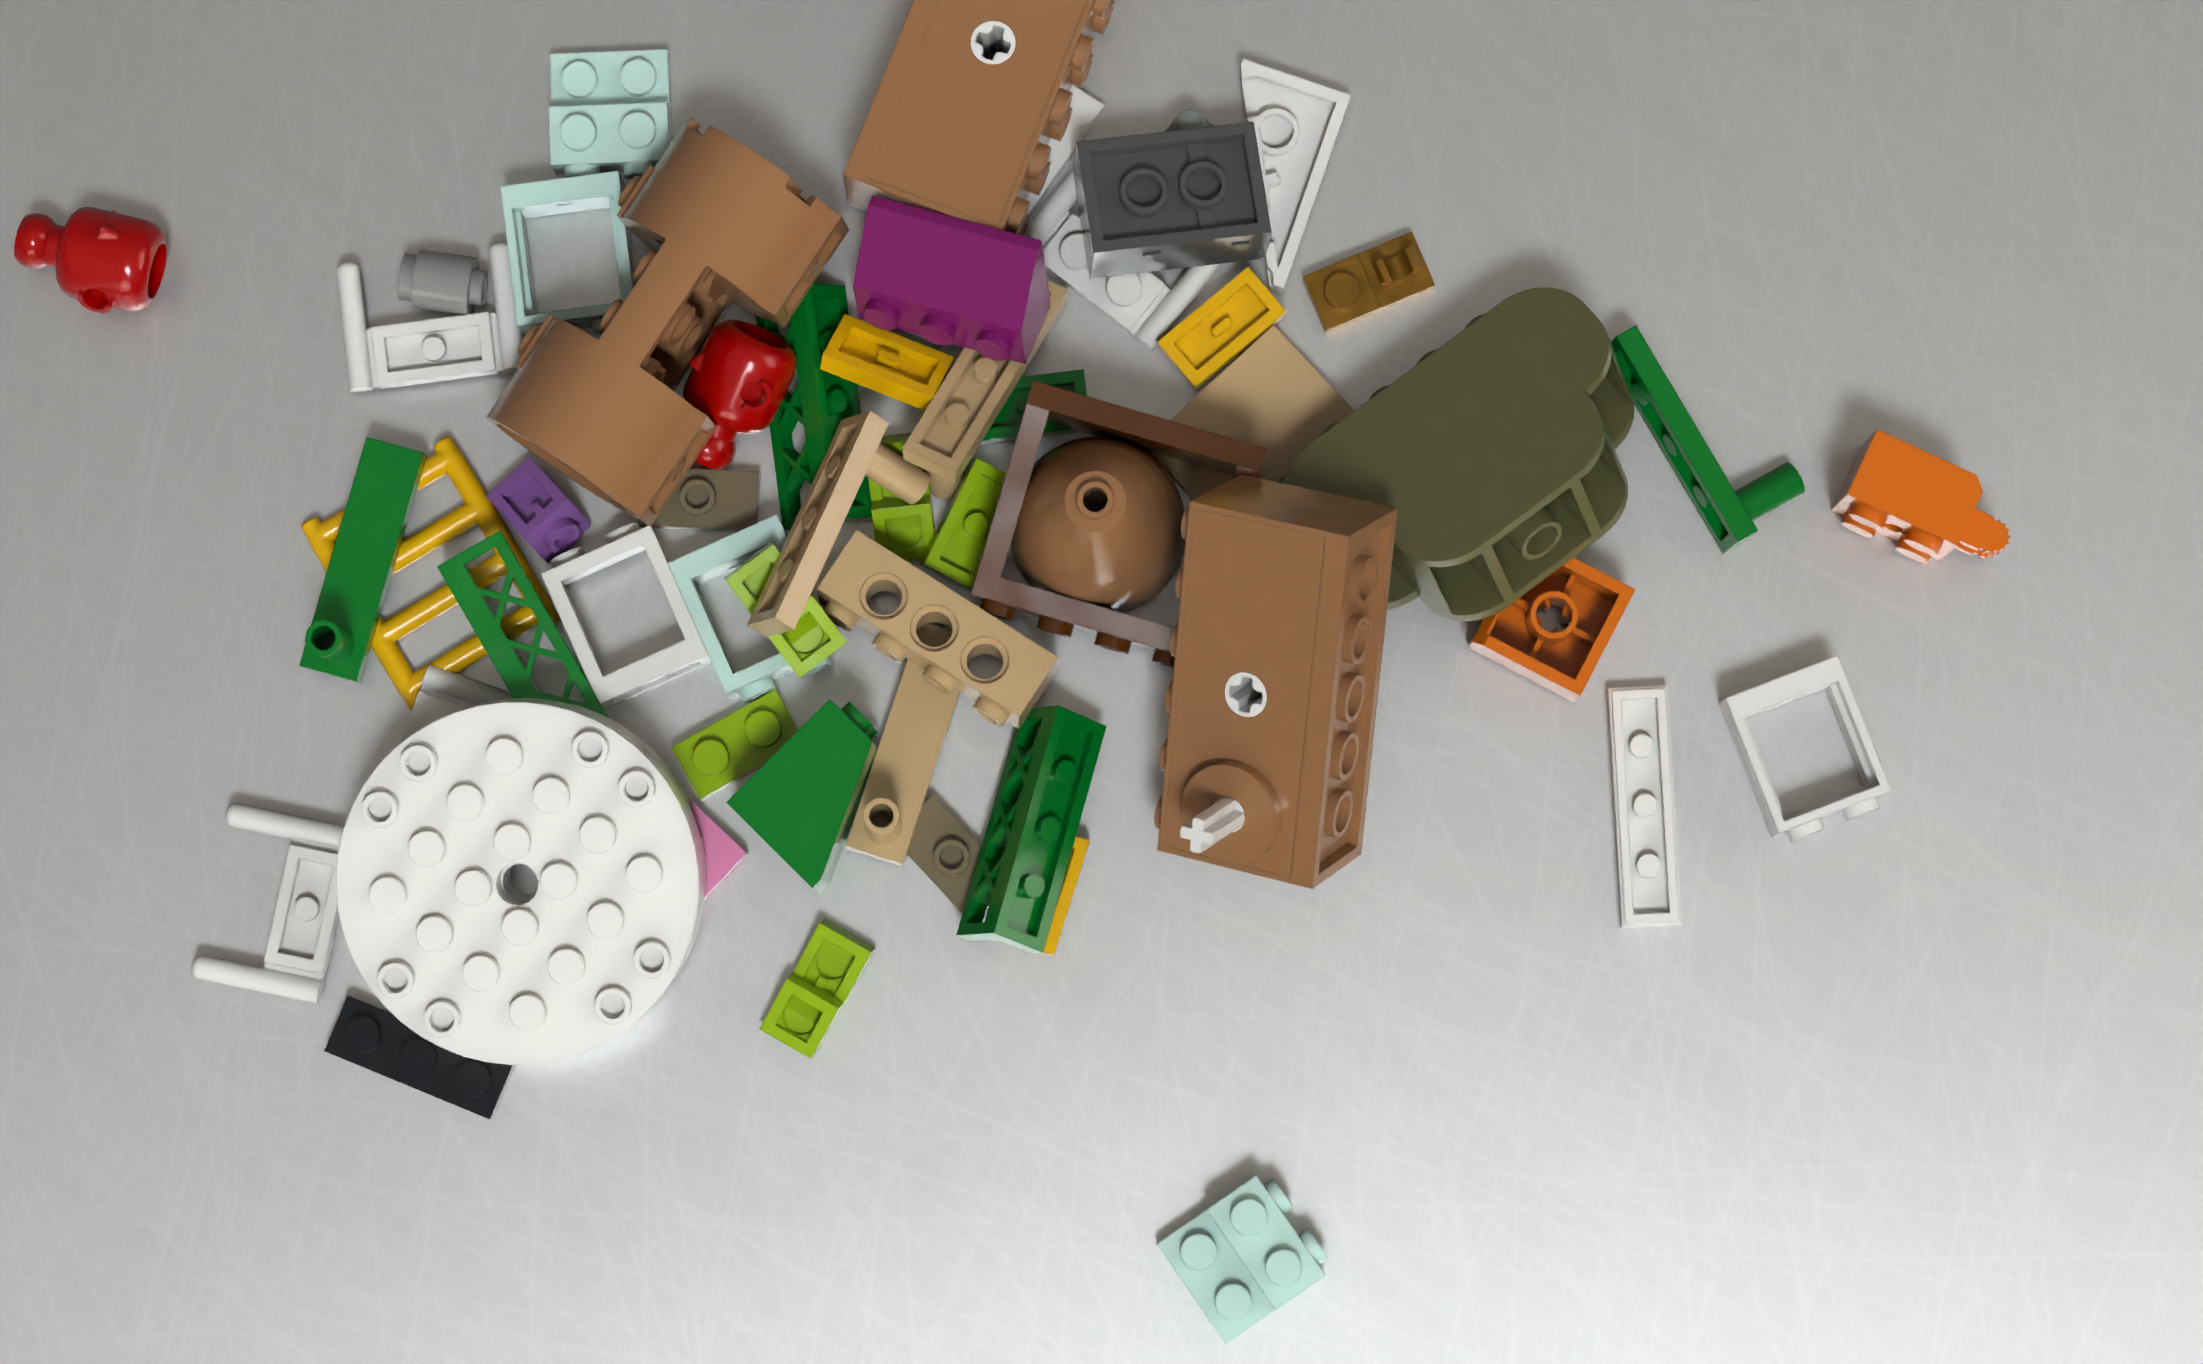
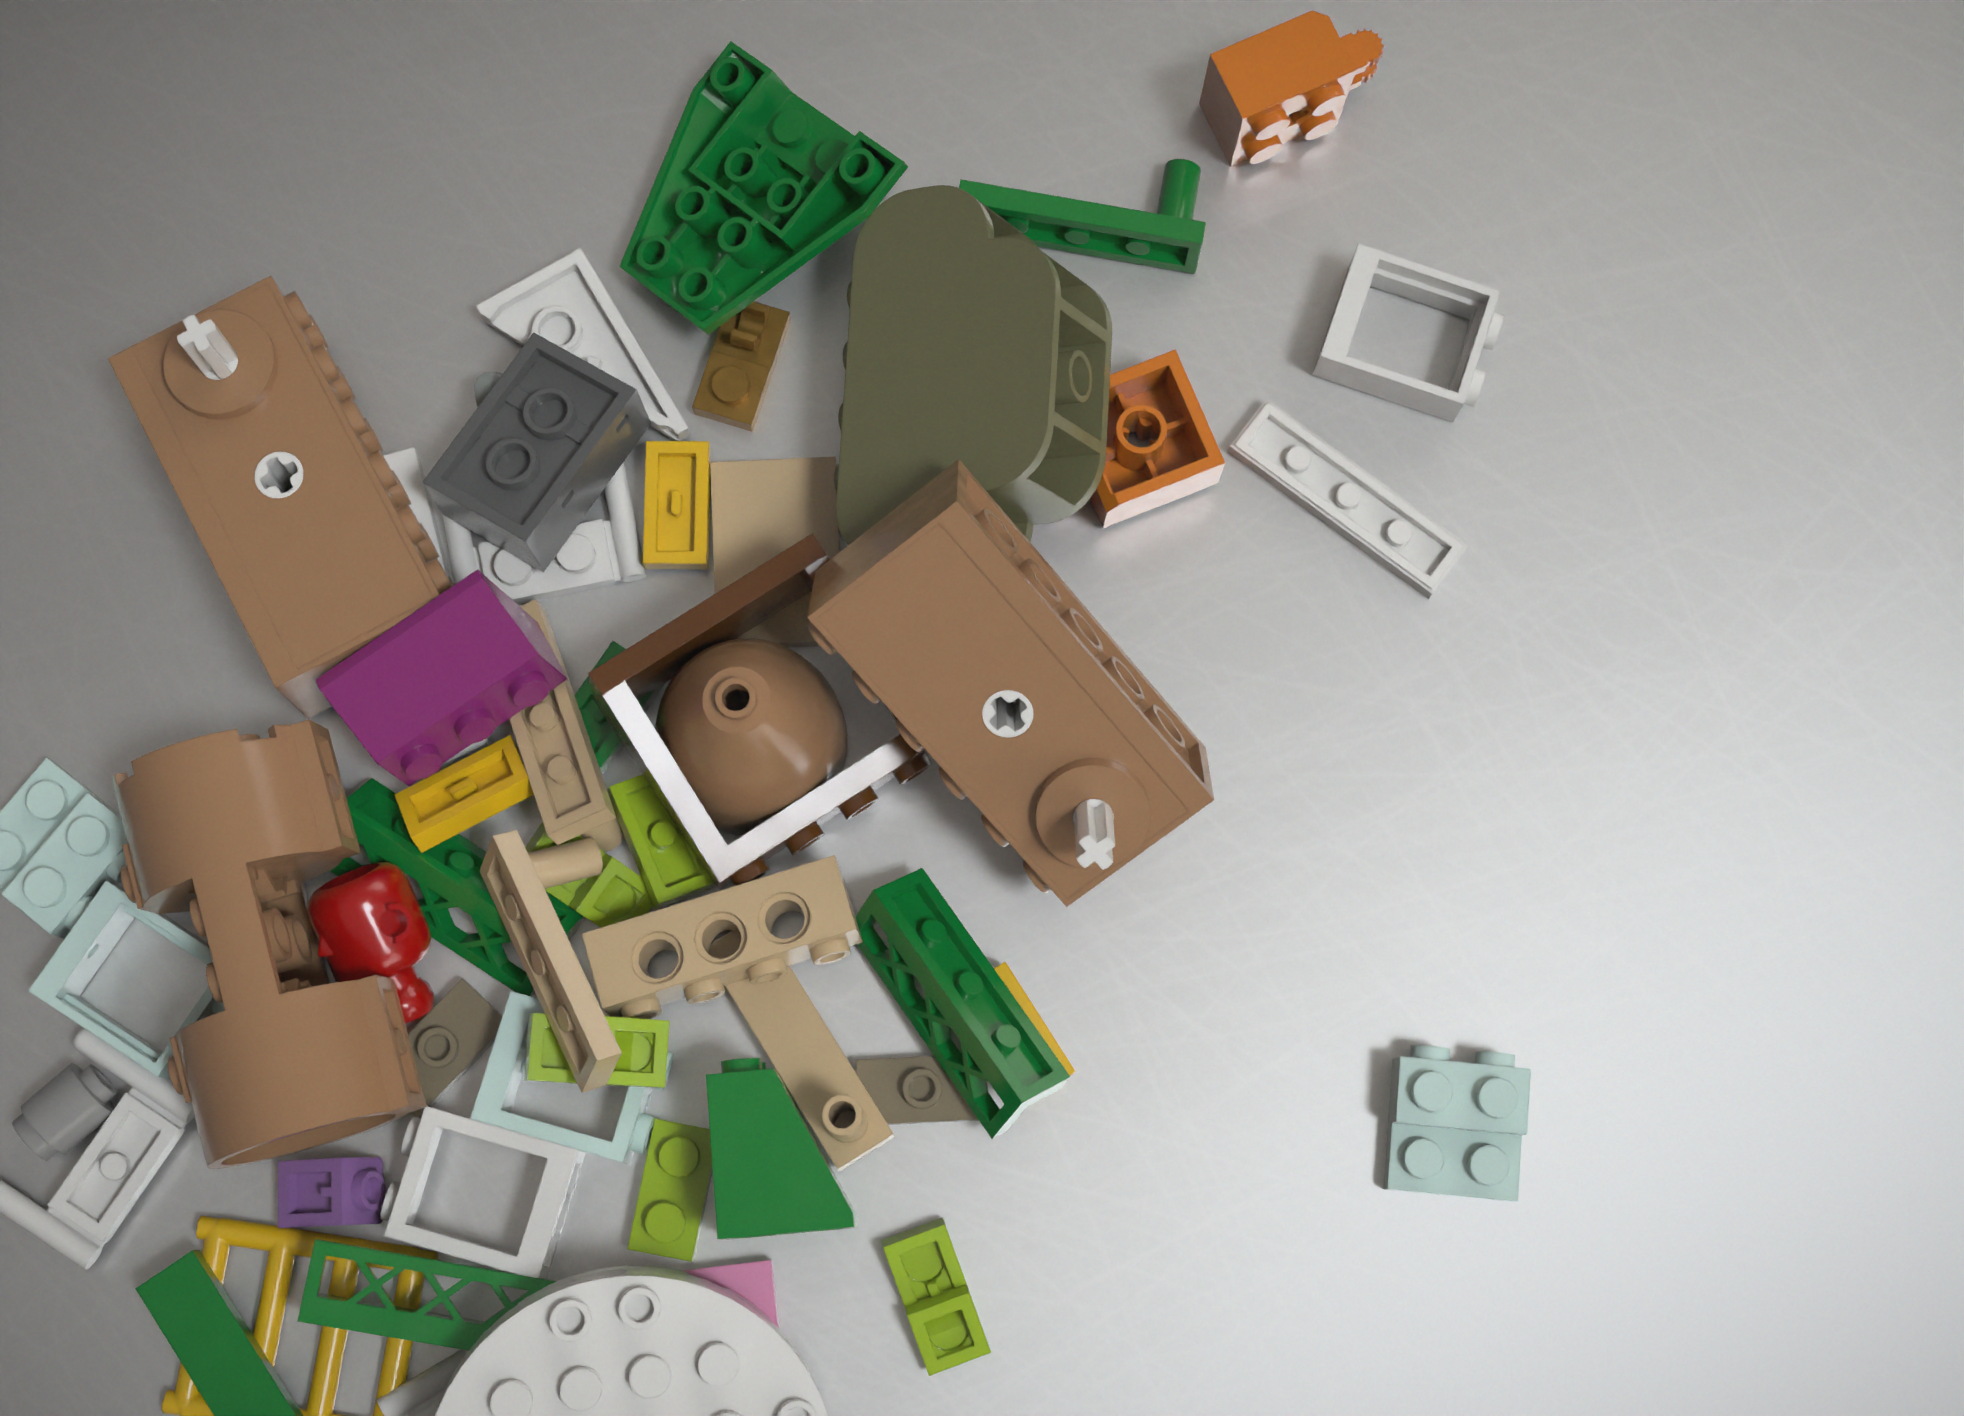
camera: 60 degrees left, 5 degrees down
none -> green wedge [619,41,908,335]

